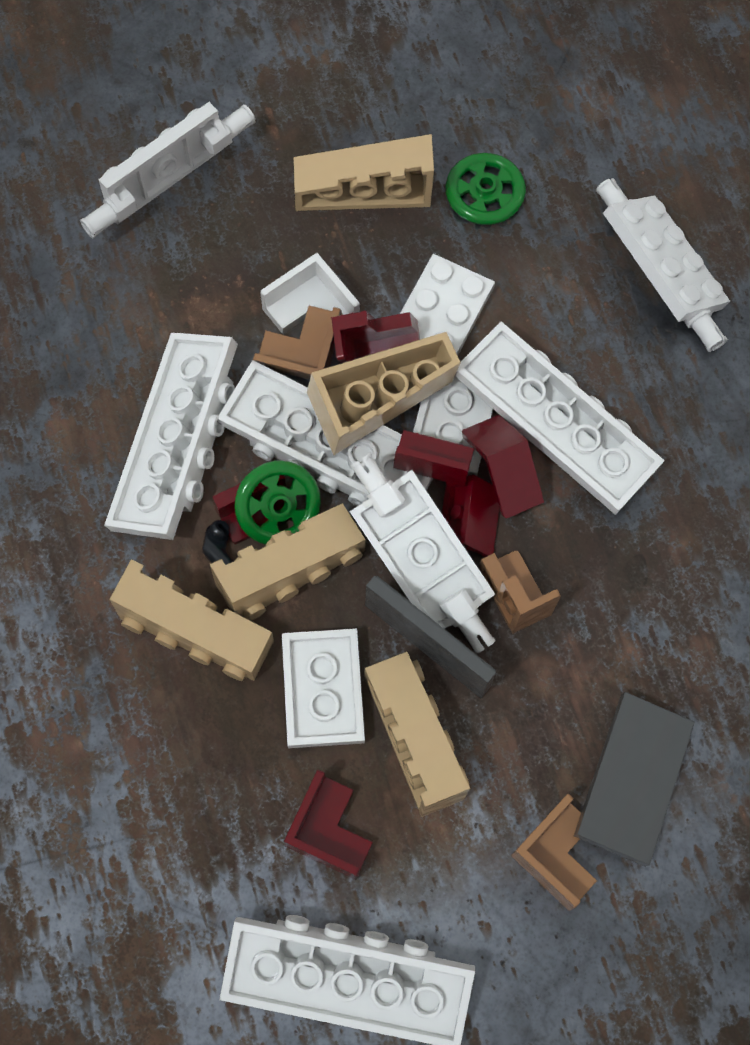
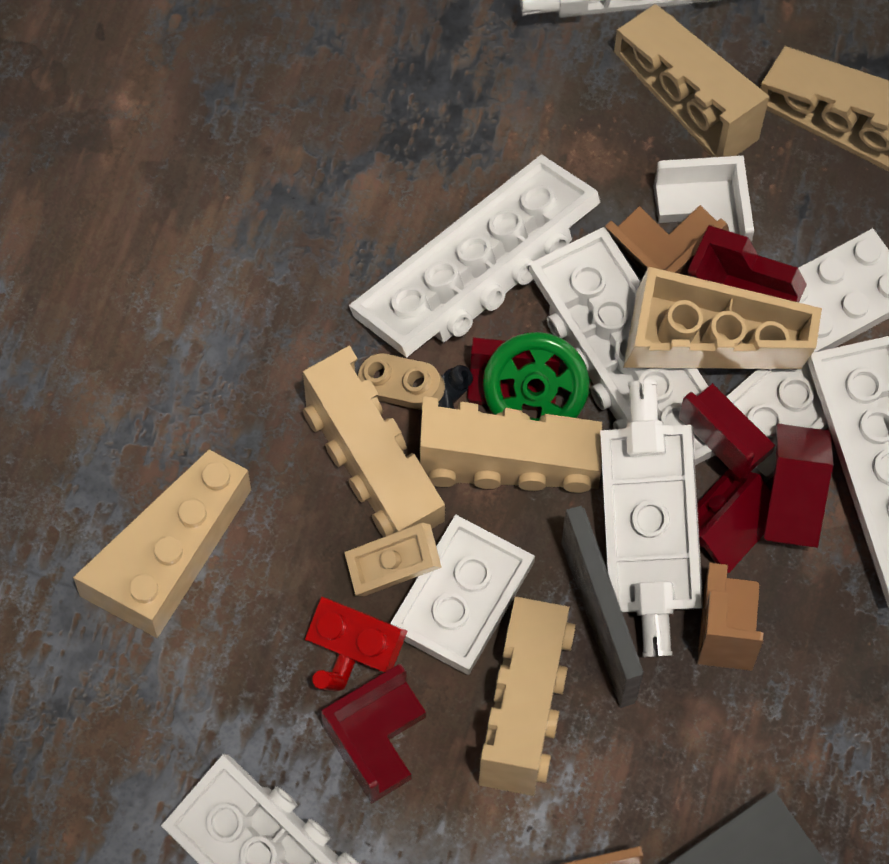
camera: 35 degrees right, 5 degrees down
none -> tan wedge [73,450,251,638]
none -> red plate [305,596,408,692]
none -> tan plate [344,523,442,597]
none -> tan plate [358,353,445,410]
none -> tan wedge [614,4,769,157]

